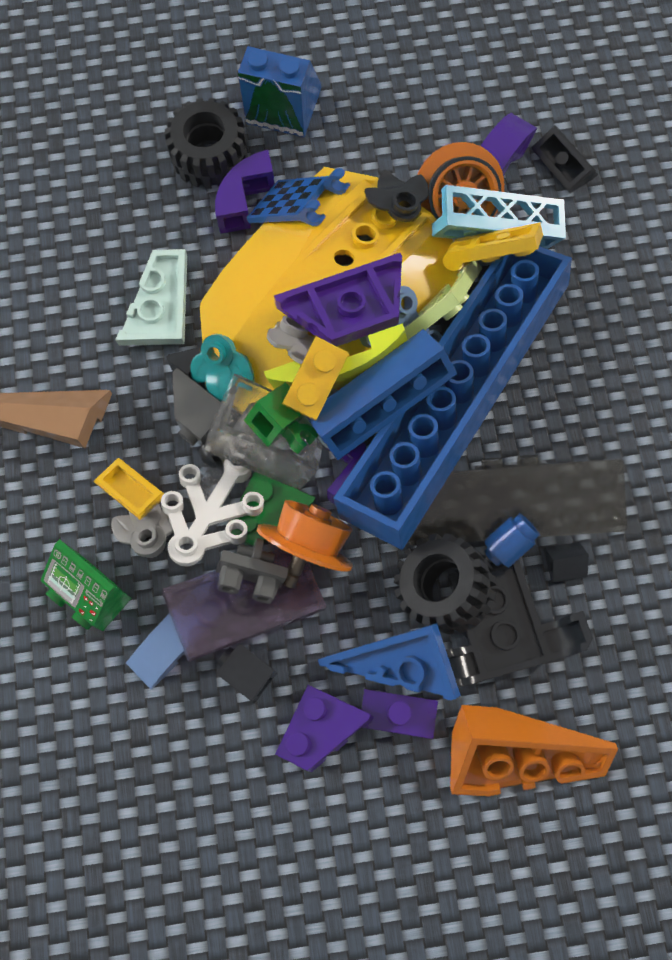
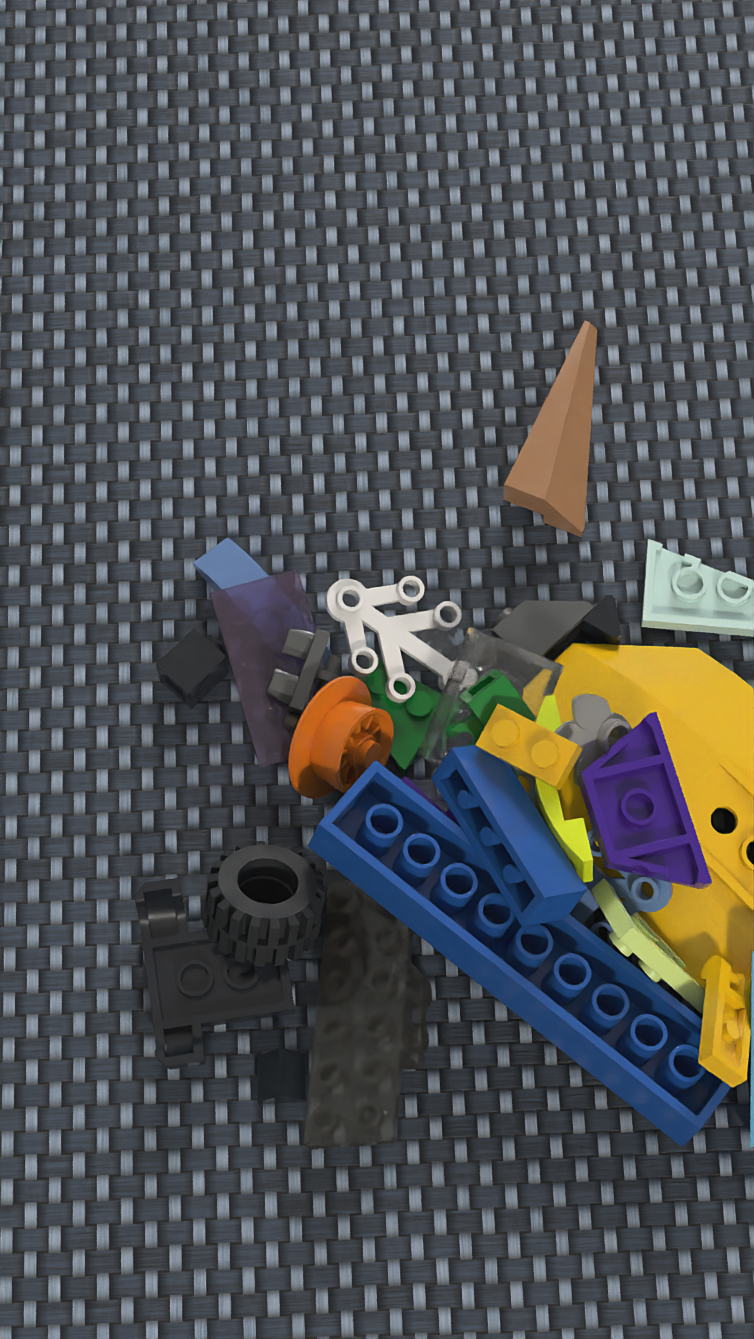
camera: 95 degrees right, 5 degrees down
green slope [40,539,132,631] -> none
yellow tile [94,458,164,520] -> none
light grey plate [111,504,173,558] -> none
teal plate [190,334,255,403] -> none
dark purple wing [275,685,374,772] -> none
blue wing [318,623,461,700] -> none
dark purple tile [361,689,438,739] -> none
orange wedge [450,705,618,796] -> none
blue brick [484,513,540,567] -> none

